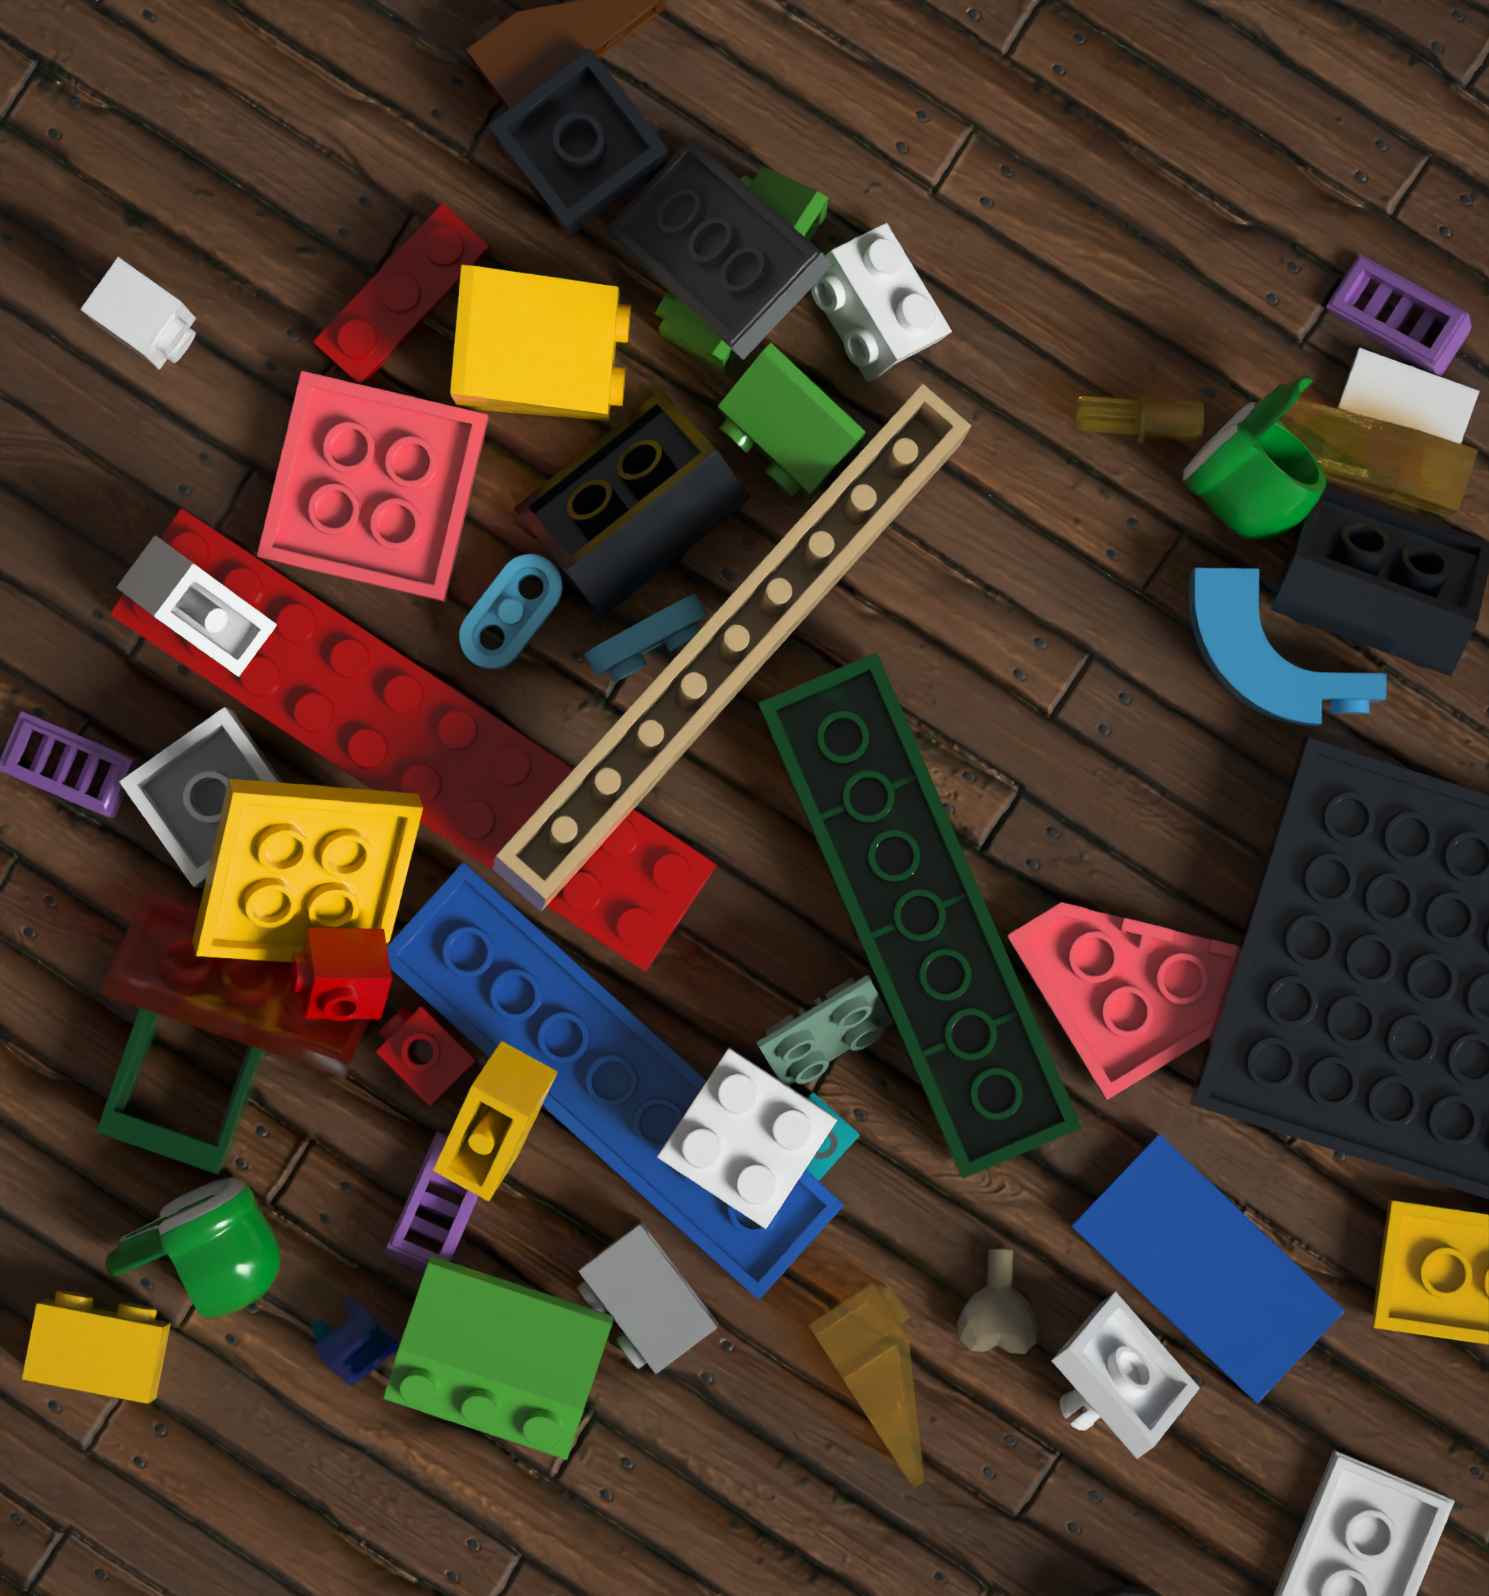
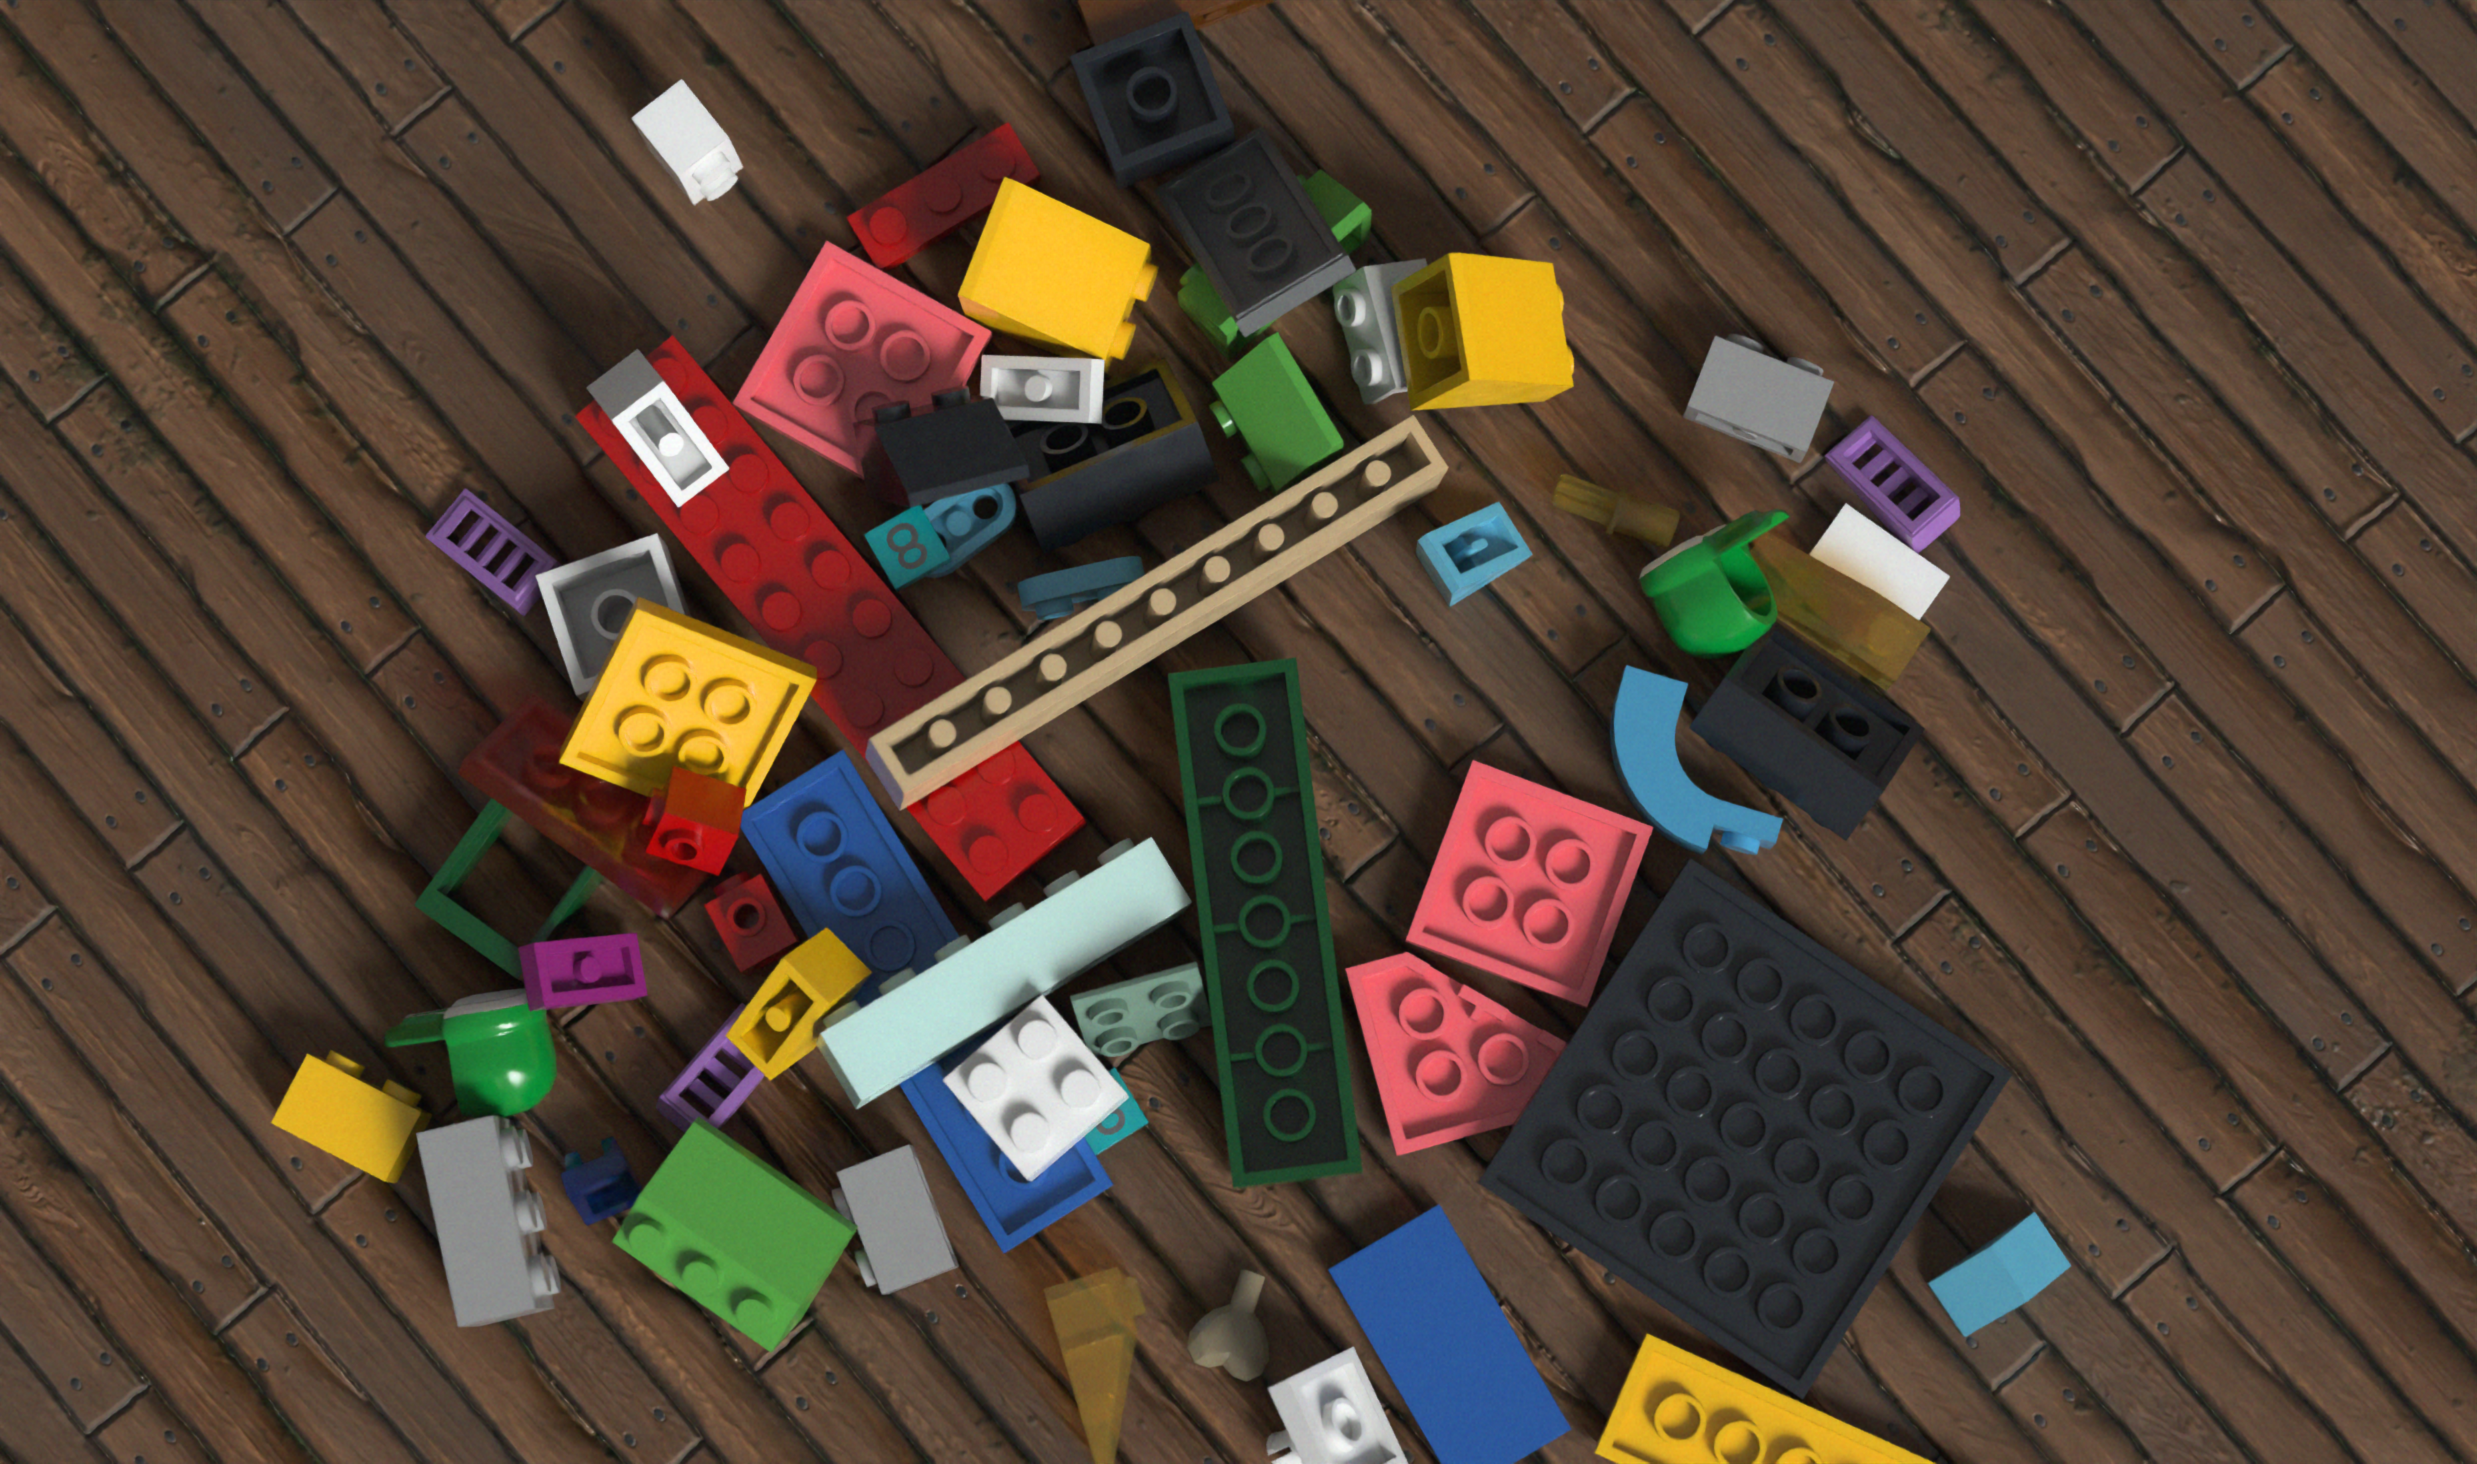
camera: 20 degrees right, 5 degrees down
none -> light grey brick [416,1115,561,1327]
none -> magenta plate [519,933,648,1011]
none -> light aqua brick [816,837,1192,1109]
none -> black slope [853,386,1030,507]
none -> teal tile [864,505,952,592]
none -> white plate [980,355,1104,424]
none -> yellow slope [1390,253,1574,411]
none -> coral plate [1405,760,1653,1009]
none -> medium azure slope [1416,502,1533,607]
none -> light grey brick [1683,334,1834,463]

